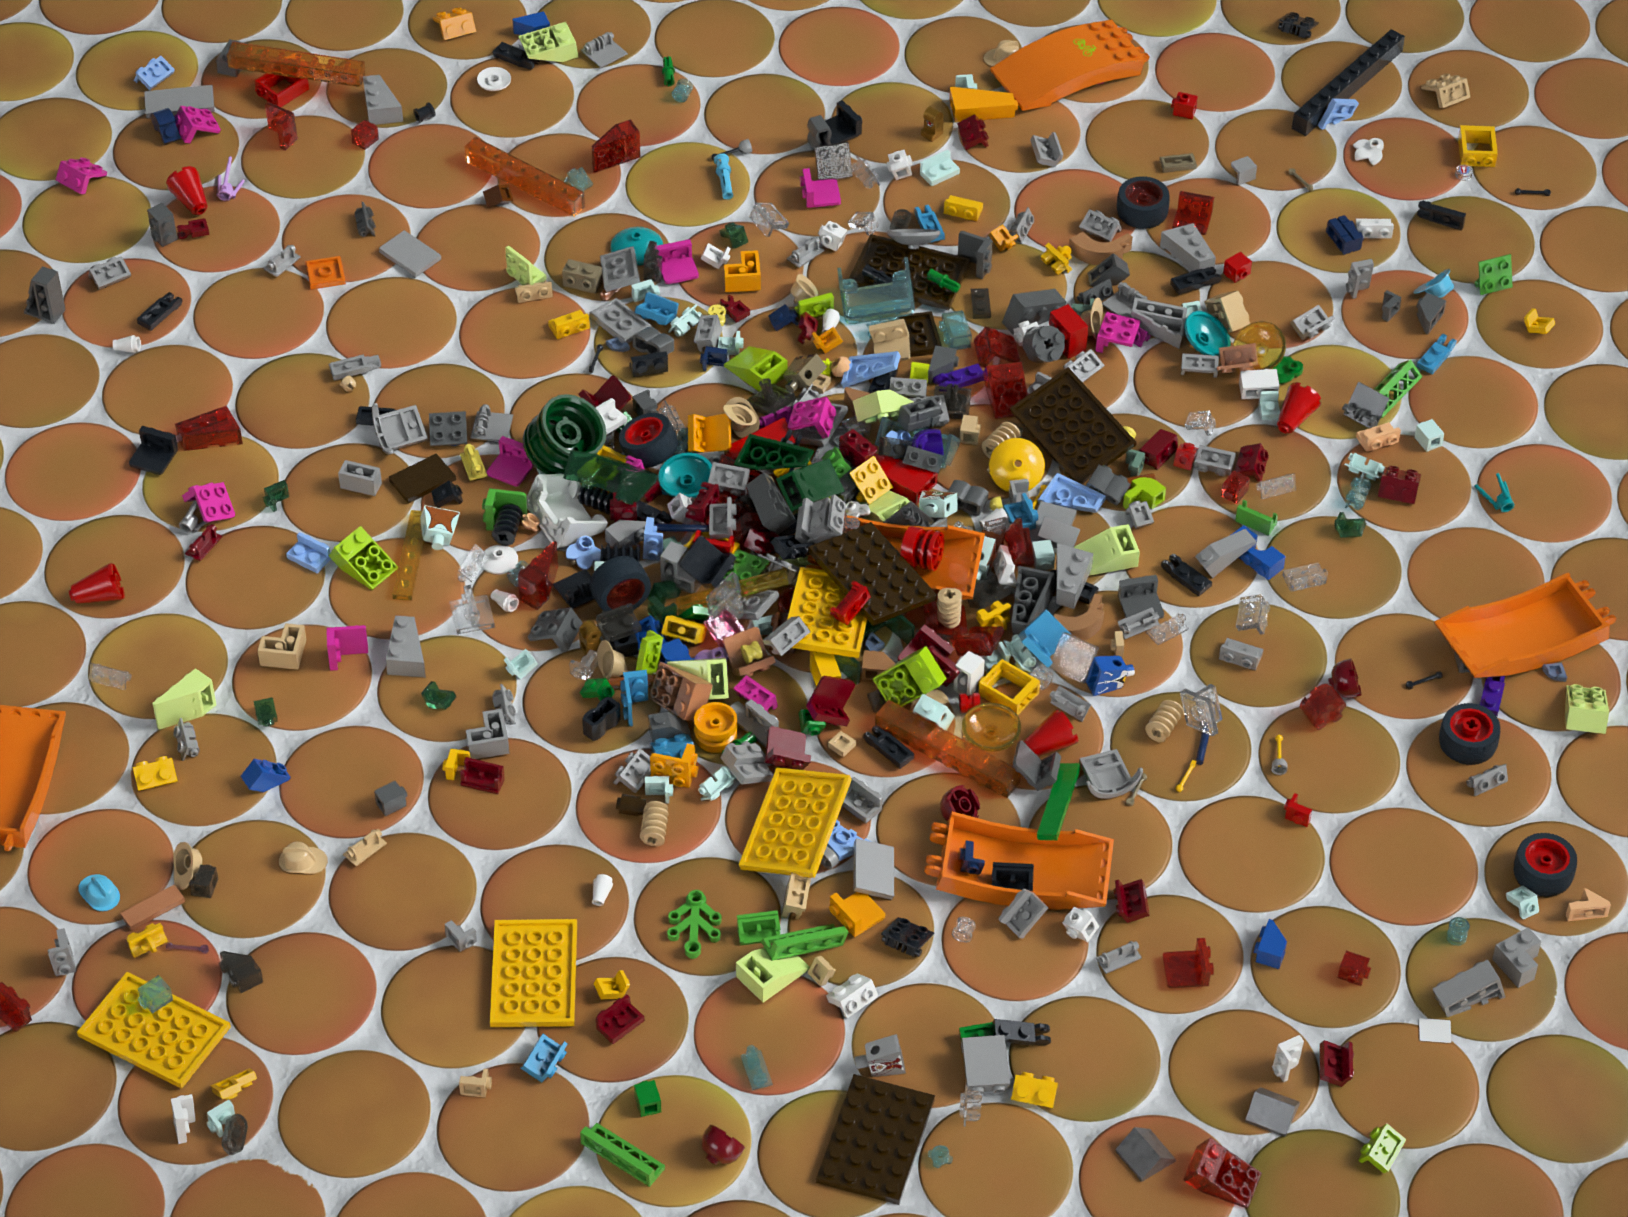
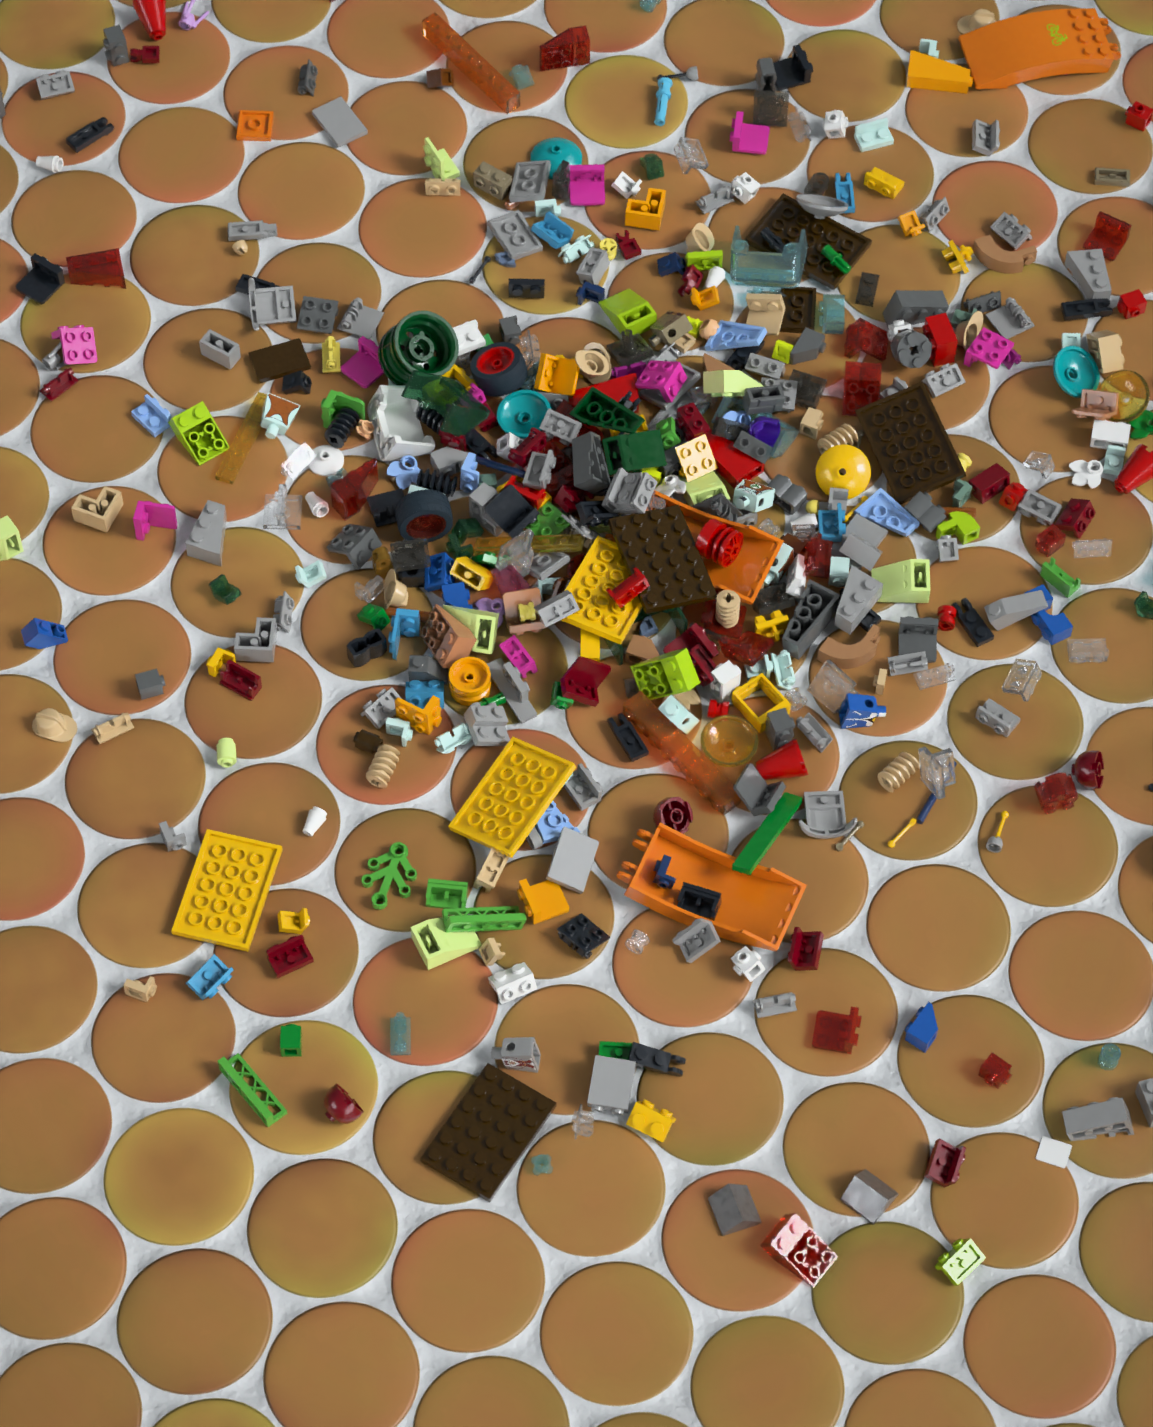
camera: 15 degrees right, 10 degrees up
clear green bracket [253,697,278,727] -> none
clear green bracket [263,480,289,512] -> none
light grey hinge [264,245,301,277] -> none
yellow bracket [548,310,590,339] -> none
dark red bracket [578,375,631,411] -> none
dark grey brick [633,327,674,355] -> none
lime bracket [635,630,664,675] -> none
light aqua bracket [718,331,744,355] -> none
bracket [765,726,811,770] -> none
tan plate [828,731,856,757] -> none
clear bracket [848,212,879,236] -> none
pearl gold leg [921,106,944,142] -> none
dark purple hinge [933,364,986,392] -> none
dark red bracket [957,114,989,150] -> none
dark grey bracket [958,231,992,279] -> none
dark azure bracket [1018,609,1072,668] -> none
dark grey slope [1087,253,1130,287] -> none
black wheel [1117,176,1170,229] -> none
light grey wedge [1130,297,1188,349] -> none
light grey hinge [1181,353,1219,378] -> none
white bracket [1272,1035,1304,1082] -> none
red bracket [1284,793,1312,827] -> none
none -> yellowish green brick [216,738,237,768]
none -> dark grey brick [765,708,795,751]
none -> red wheel [937,605,957,631]
none -> white plate [1069,460,1103,489]

